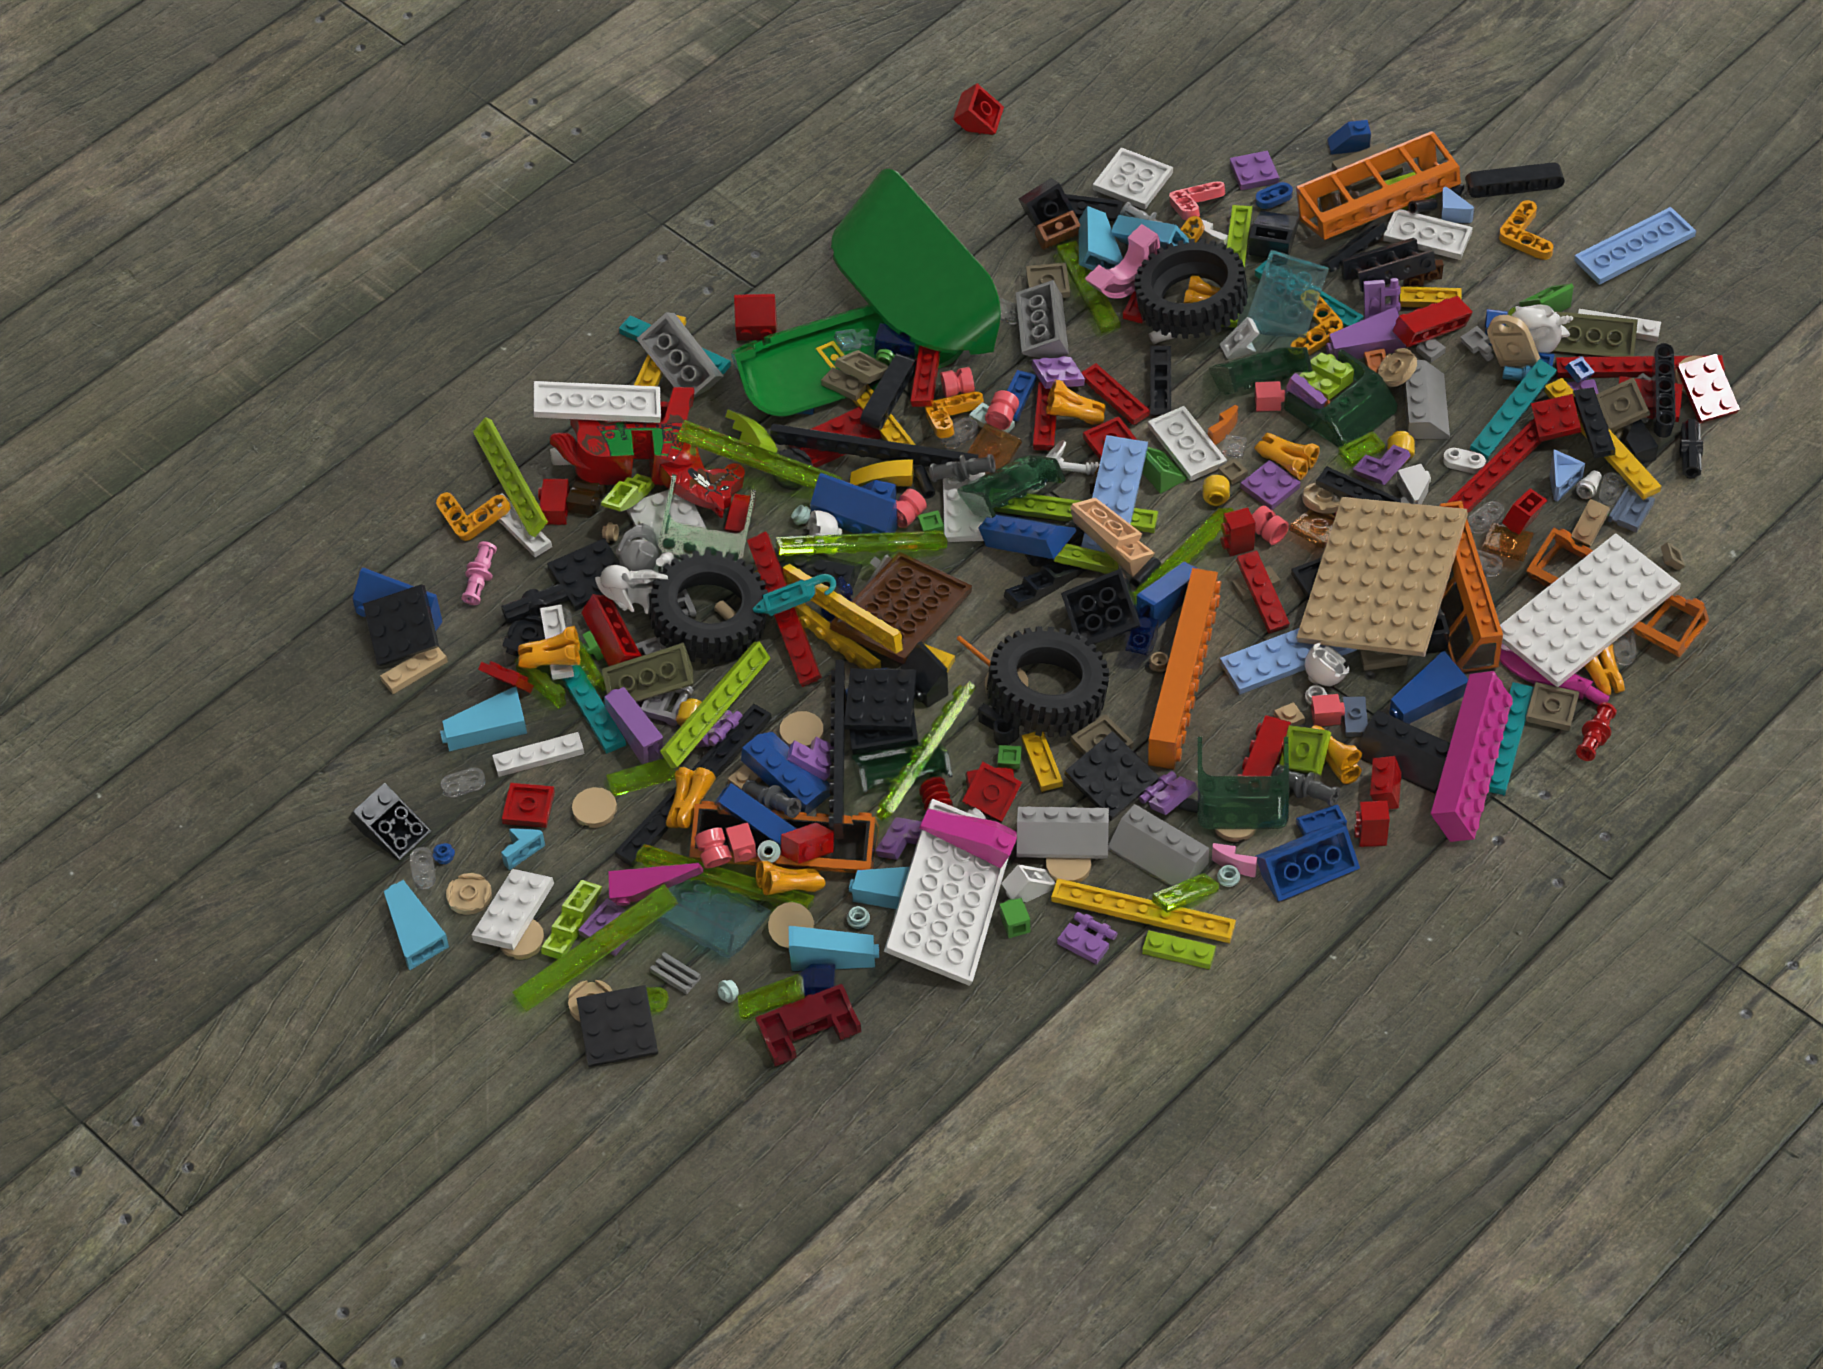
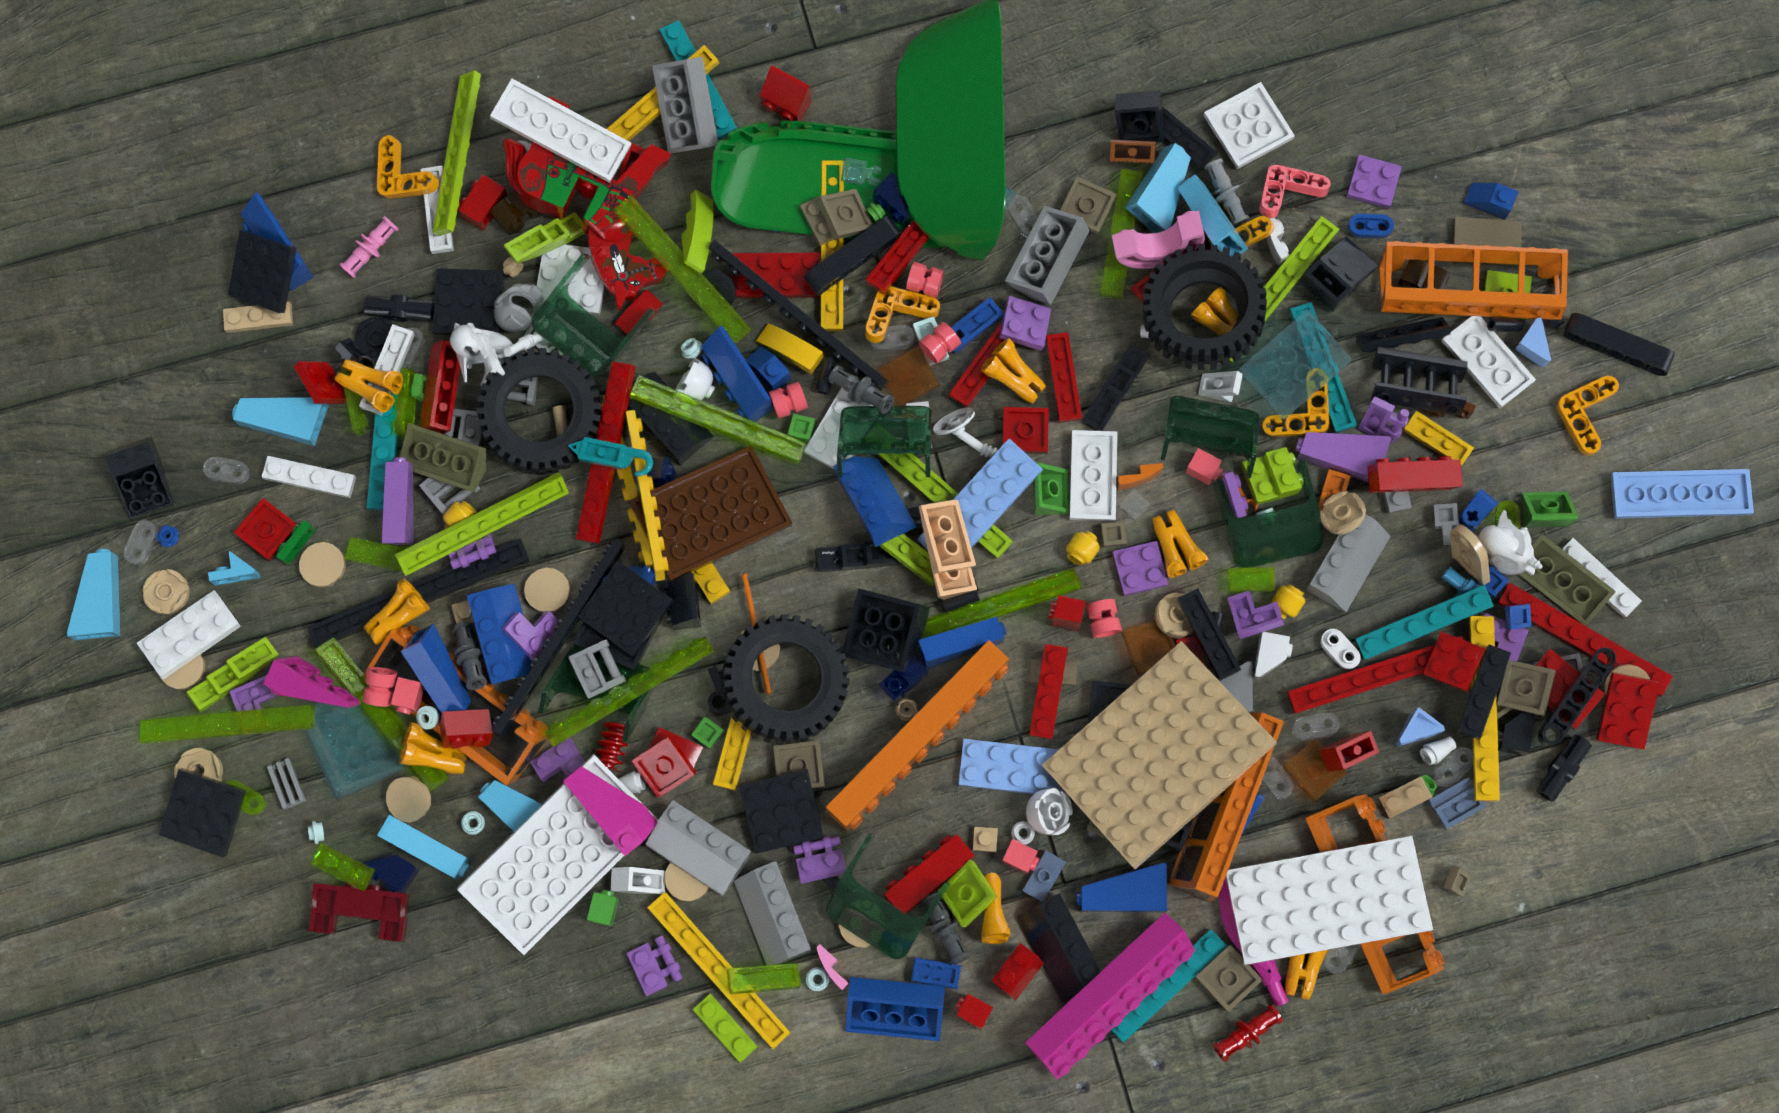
camera: 30 degrees right, 25 degrees up
light grey piece [863,554,892,589] -> none
none -> green plate [276,520,316,566]
none -> light grey plate [569,639,626,699]

